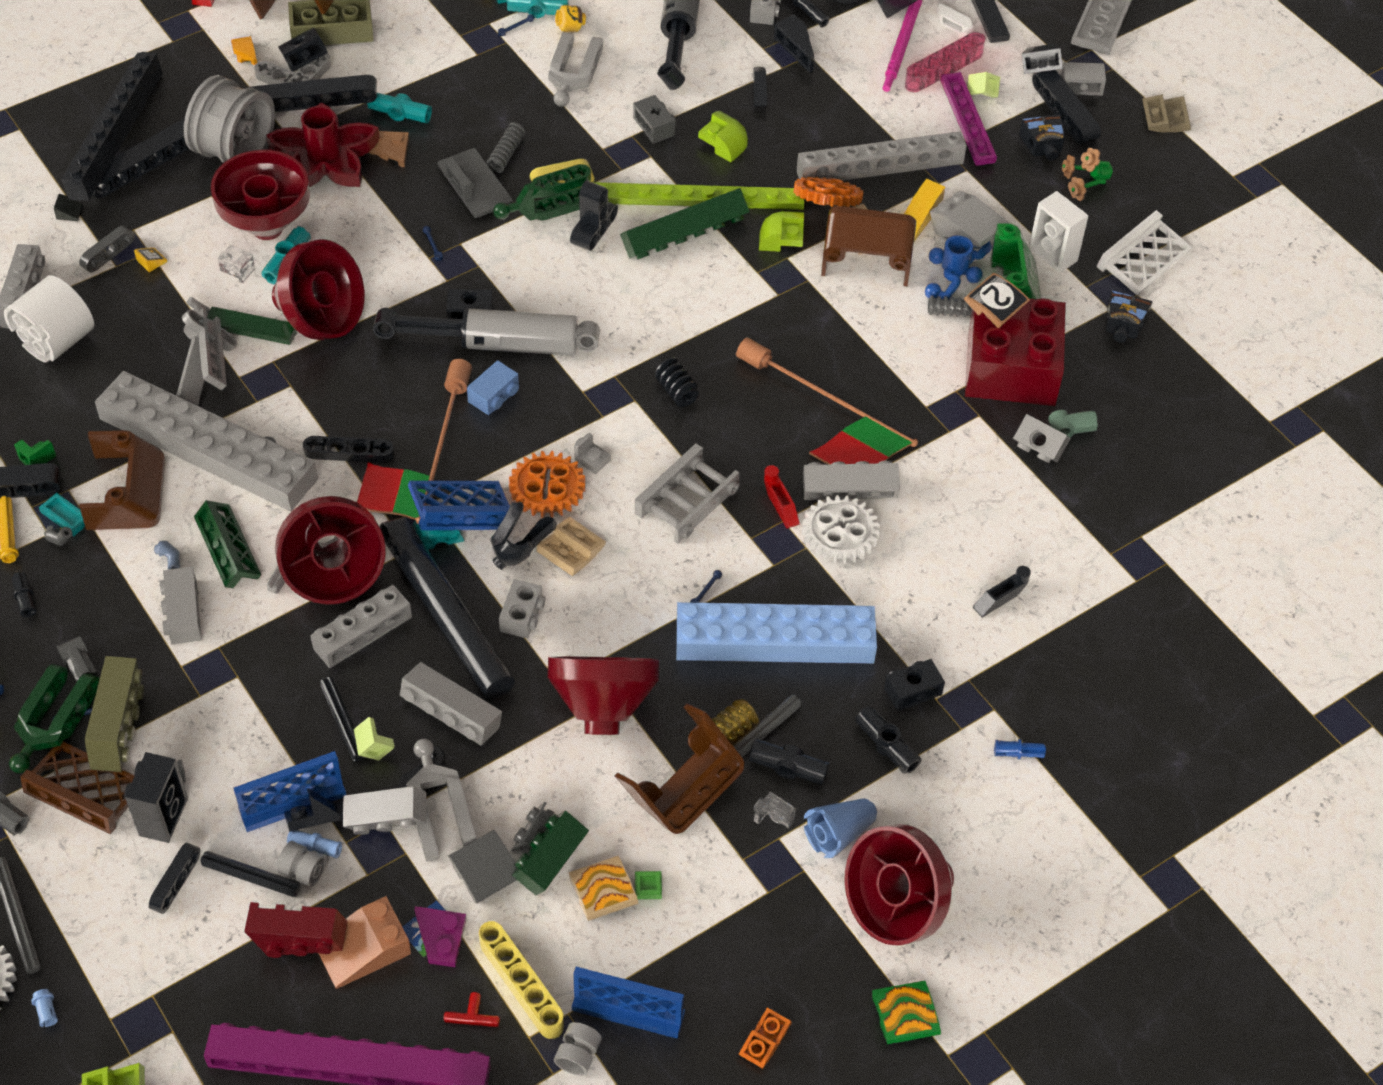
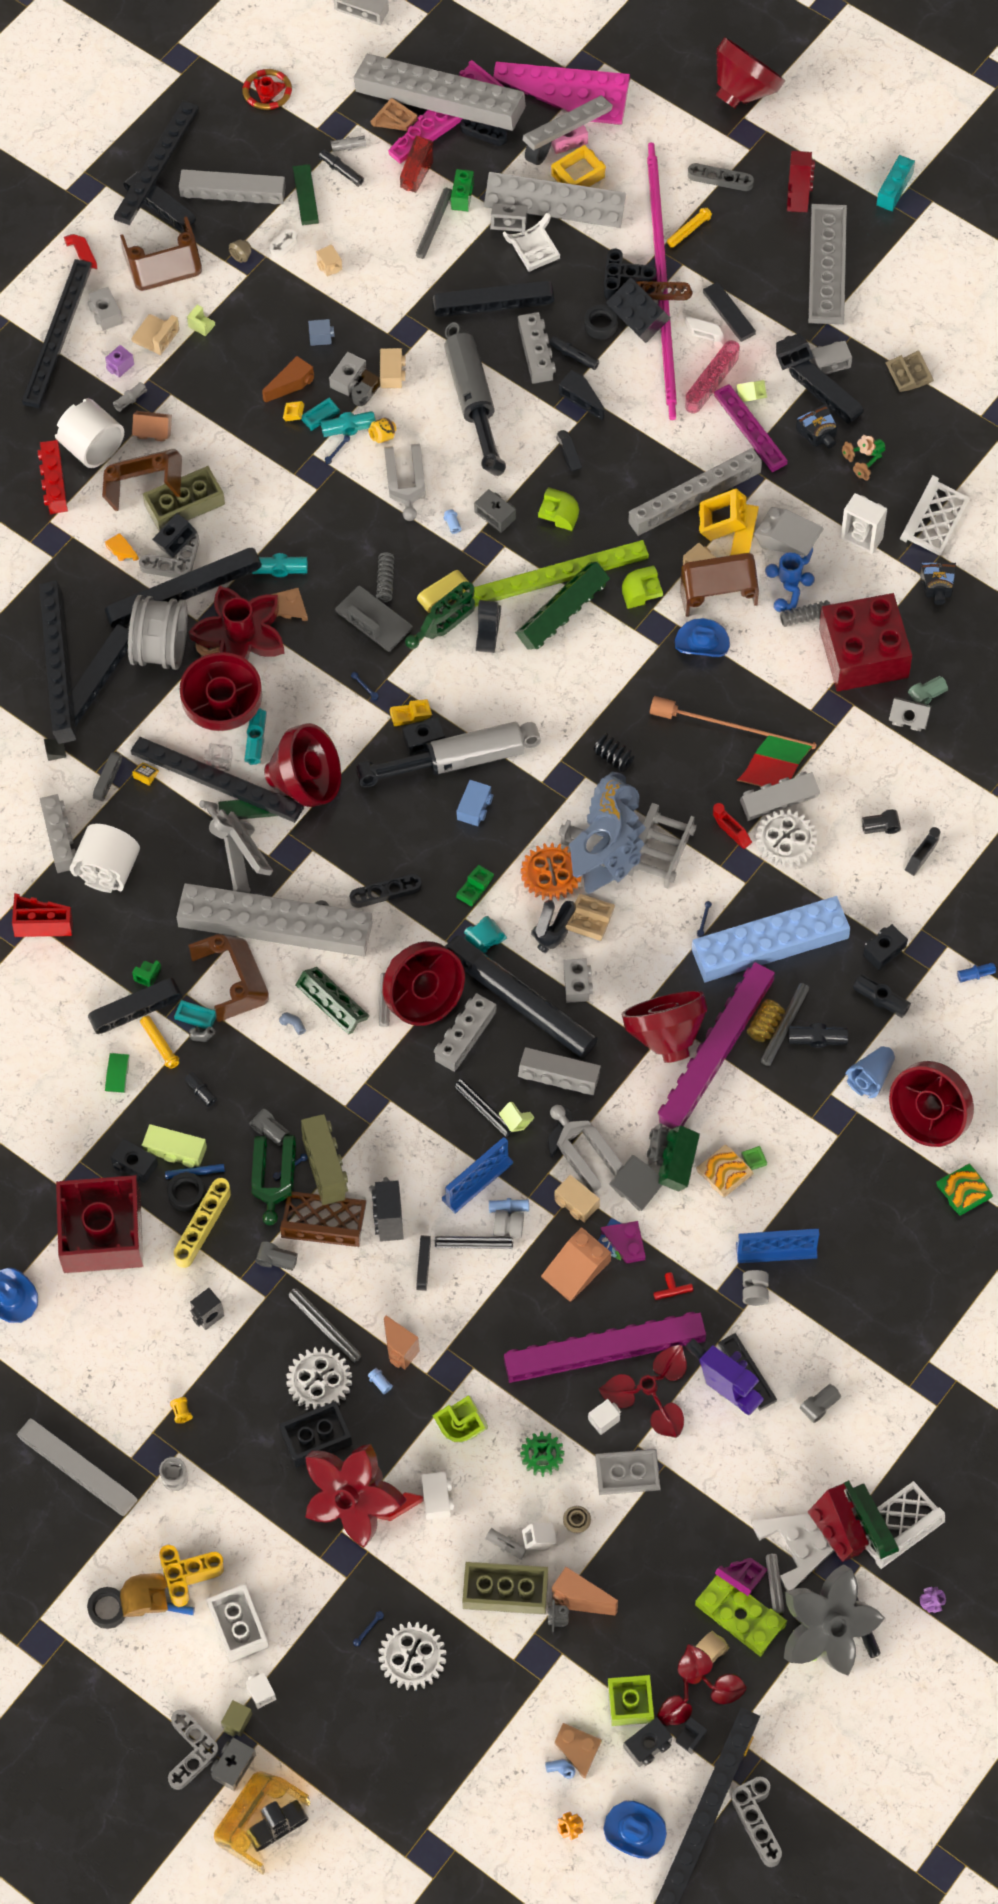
camera: 15 degrees left, 10 degrees up
light grey brick [160,566,202,644] -> none
dark red wedge [244,902,348,958] -> none
black slope [284,788,341,832] -> none
brick [343,786,426,835] -> none
flag [357,359,472,524] -> none
blue fence [408,481,510,530] -> none
light yellow beam [479,921,564,1039] -> none
reddish brown windscreen [614,704,744,834] -> none
orange slope [739,1007,792,1069] -> none
clear bracket [753,791,796,828] -> none
orange gear [793,177,863,207] -> none
slope [964,273,1030,328] -> none
green windscreen [990,223,1041,299] -> none
none -> black plate [130,737,304,823]
none -> nougat slope [384,1315,420,1370]
none -> yellow slope [390,699,432,726]
none -> light blue pin [443,509,462,534]
none -> green slope [456,865,494,907]
none -> tan brick [555,1175,600,1223]
none -> sand blue animal [568,772,646,894]
none -> magenta brick [658,962,775,1129]
none -> blue hat [675,618,730,657]
none -> yellow window [699,489,747,541]
none -> black piece [861,809,901,834]

